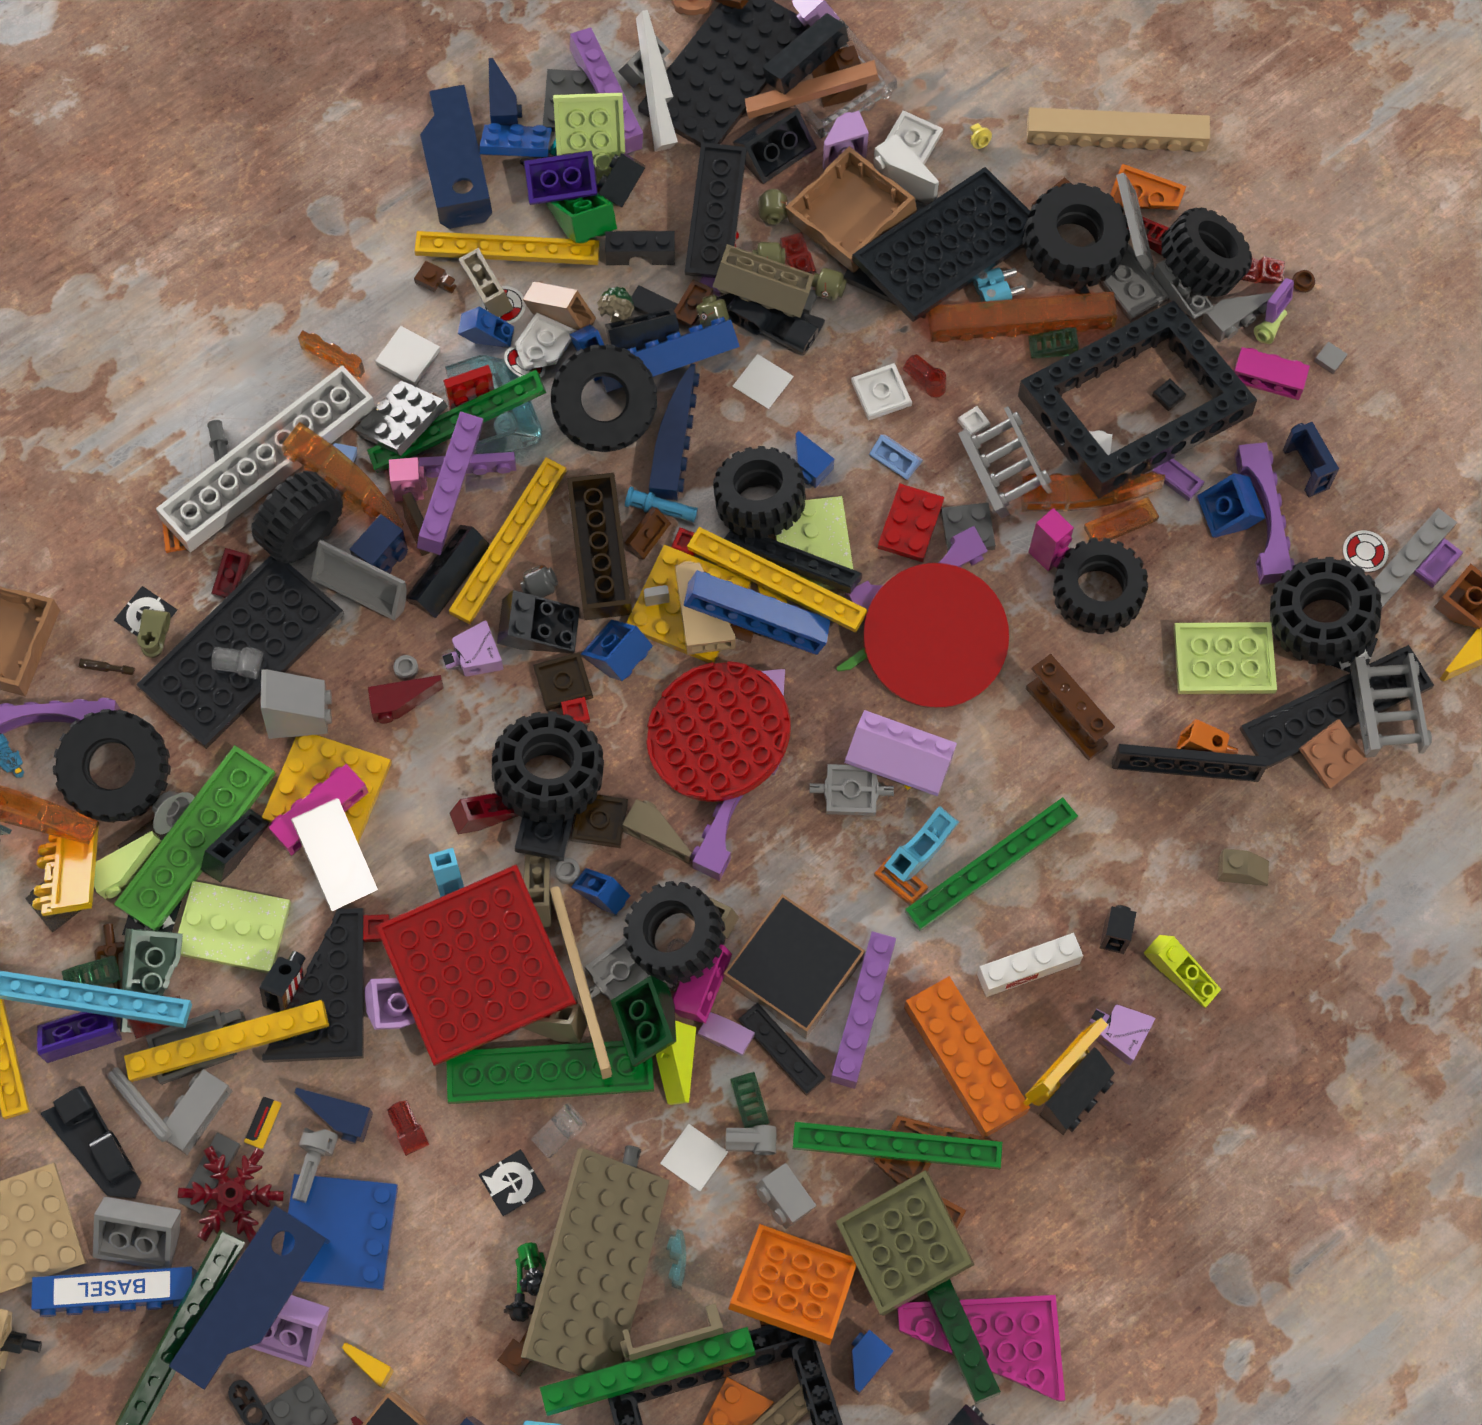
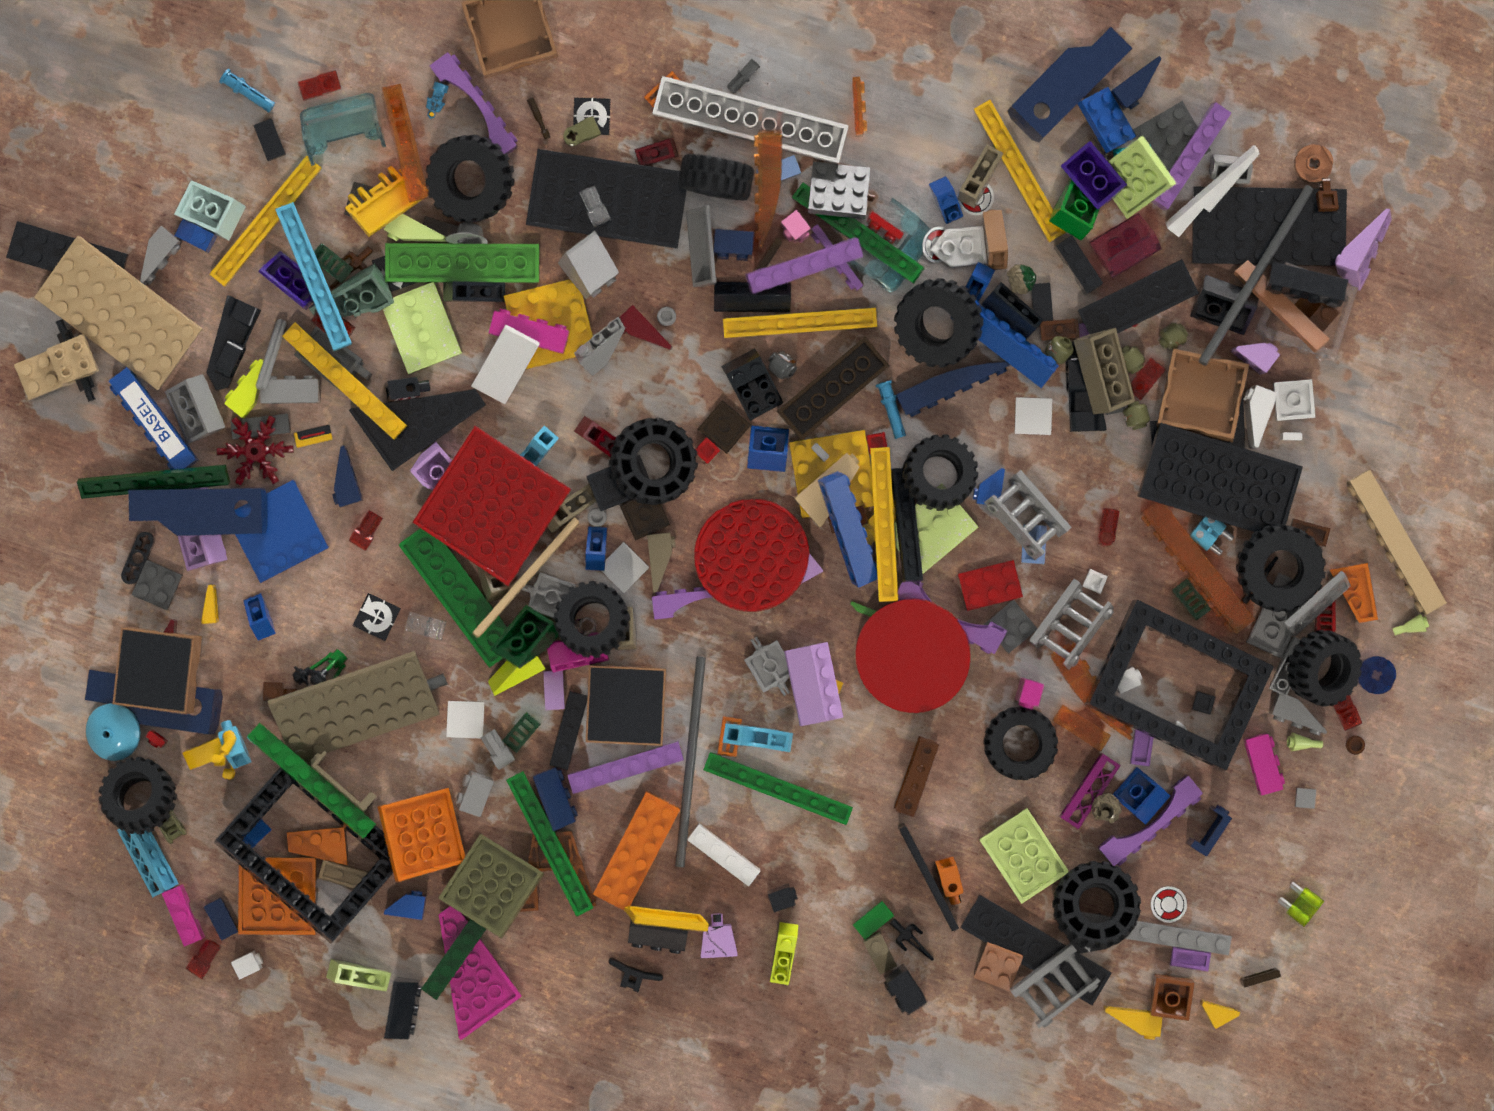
camera: 60 degrees right, 20 degrees up
light grey piece [292,1127,338,1203] -> none
red plate [363,914,390,942] -> none
white tile [375,326,441,386] -> none
reddish brown plate [414,261,457,293] -> none
lavender torso [442,621,503,676] -> none
black brick [597,152,646,207] -> none
reddish brown plate [625,507,671,559] -> none
clear light blue slope [666,1229,687,1290] -> none
white tile [851,363,912,421] -> none
light yellow plate [970,123,992,149] -> none
medium lavender tile [1265,278,1294,323] -> none
none -> neon yellow slope [224,359,264,419]
none -> blue slope [243,593,276,641]
none -> dark blue slope [533,767,578,831]
none -> light grey slope [574,317,625,376]
none -> white sticker [602,542,649,593]
none -> black piece [608,958,663,993]
none -> dark grey piece [675,657,706,867]
none -> green tile [852,901,894,940]
none -> black brick [884,964,928,1016]
none -> black piece [889,918,934,961]
none -> light grey fence [984,470,1072,560]
none -> magenta fence [1059,753,1121,829]
none -> clear pink slope [1089,213,1162,278]
none -> dark tan piece [1091,793,1122,824]
none -> dark grey piece [1198,185,1314,366]
none -> clear neon green piece [1278,882,1324,927]
none -> white tile [1280,432,1302,441]
none -> clear blue plate [1358,656,1396,694]
none -> yellowish green cone [1393,614,1429,635]

